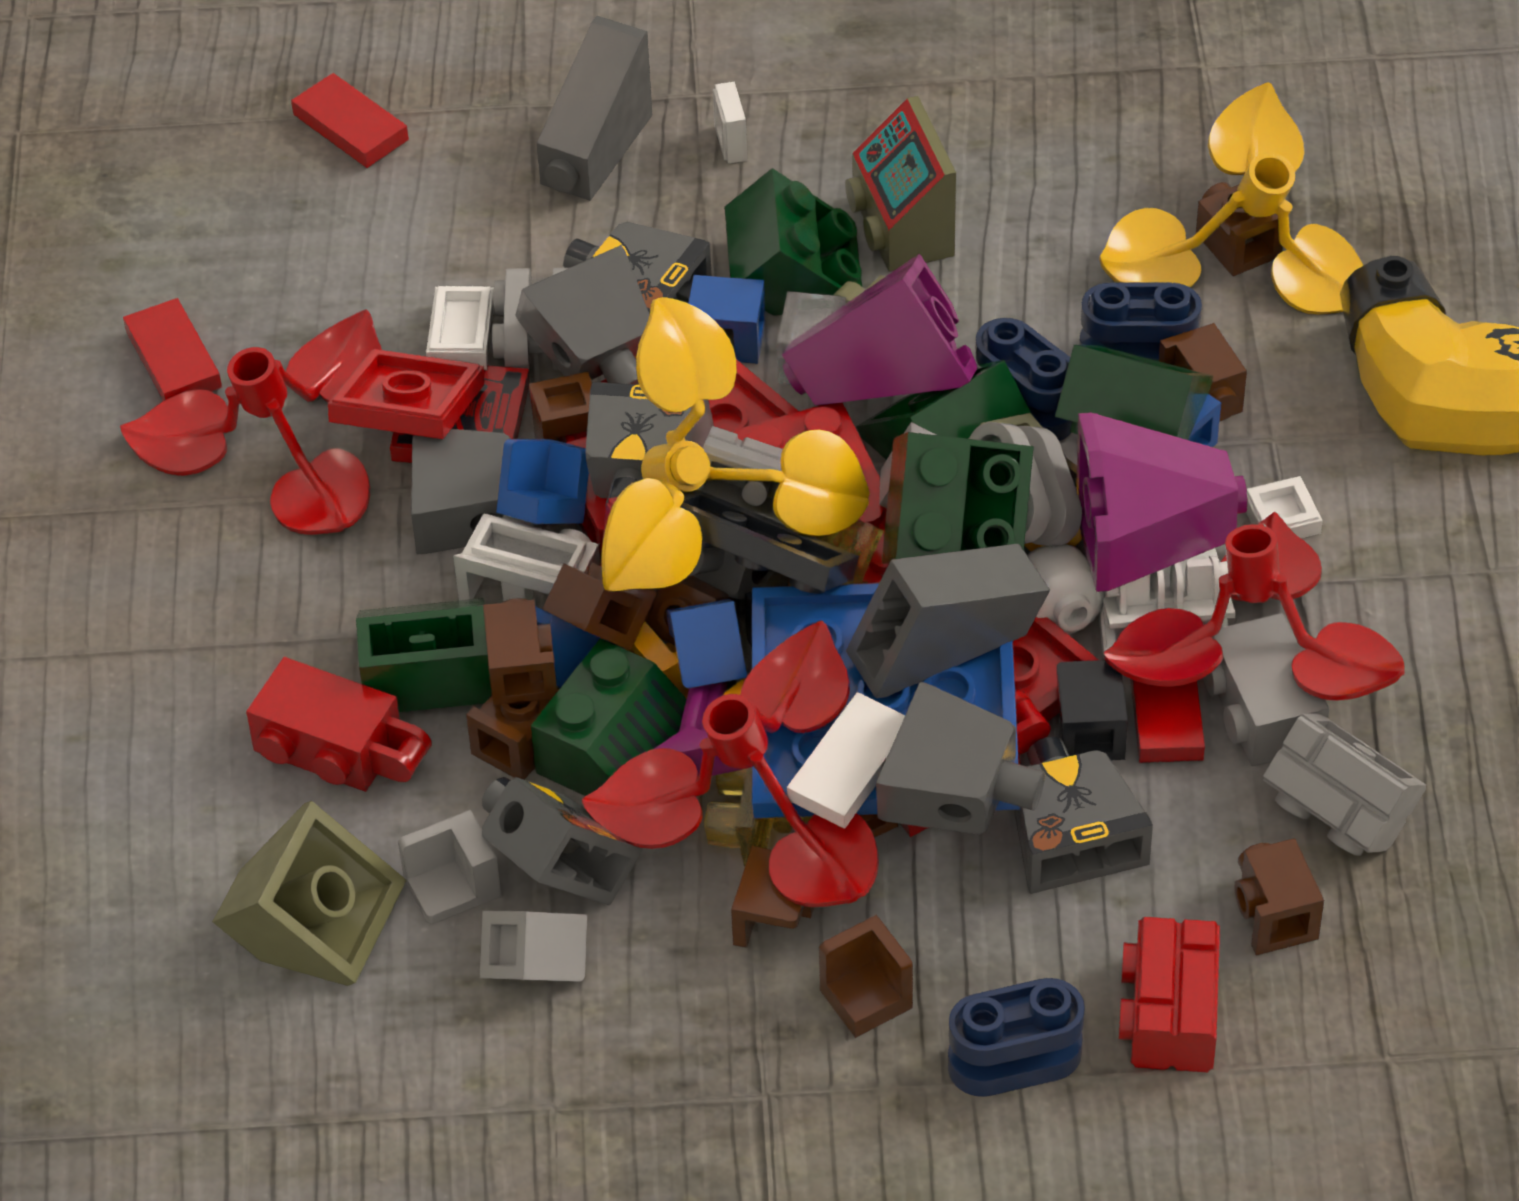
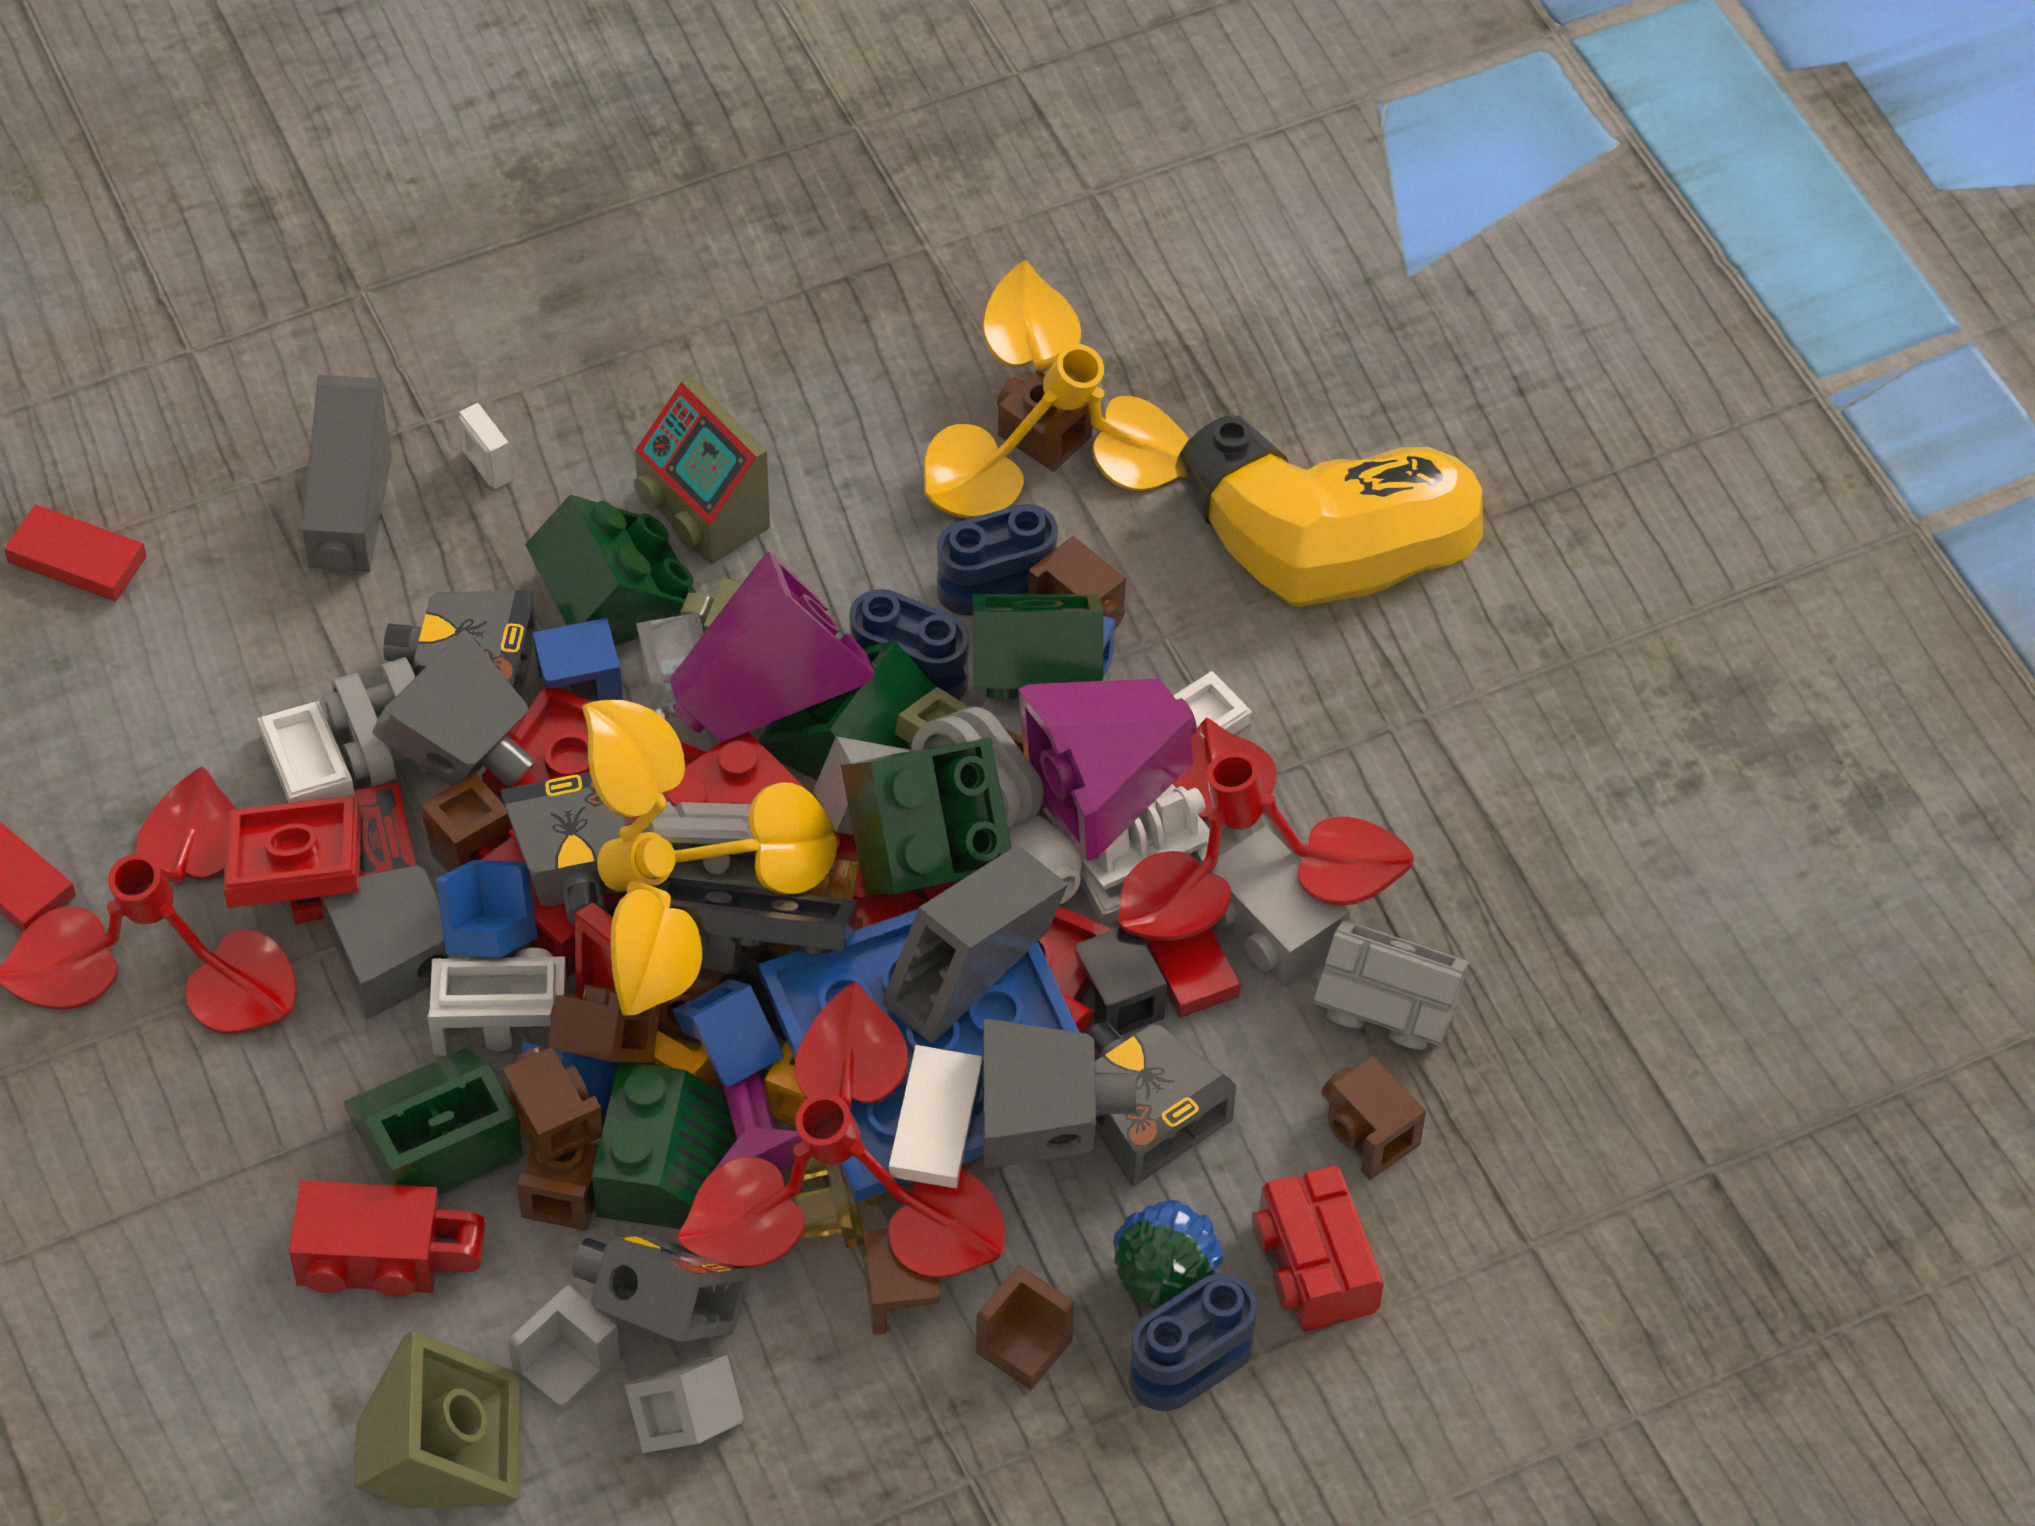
camera: 25 degrees left, 5 degrees up
none -> dark green piece [1113,1200,1224,1309]

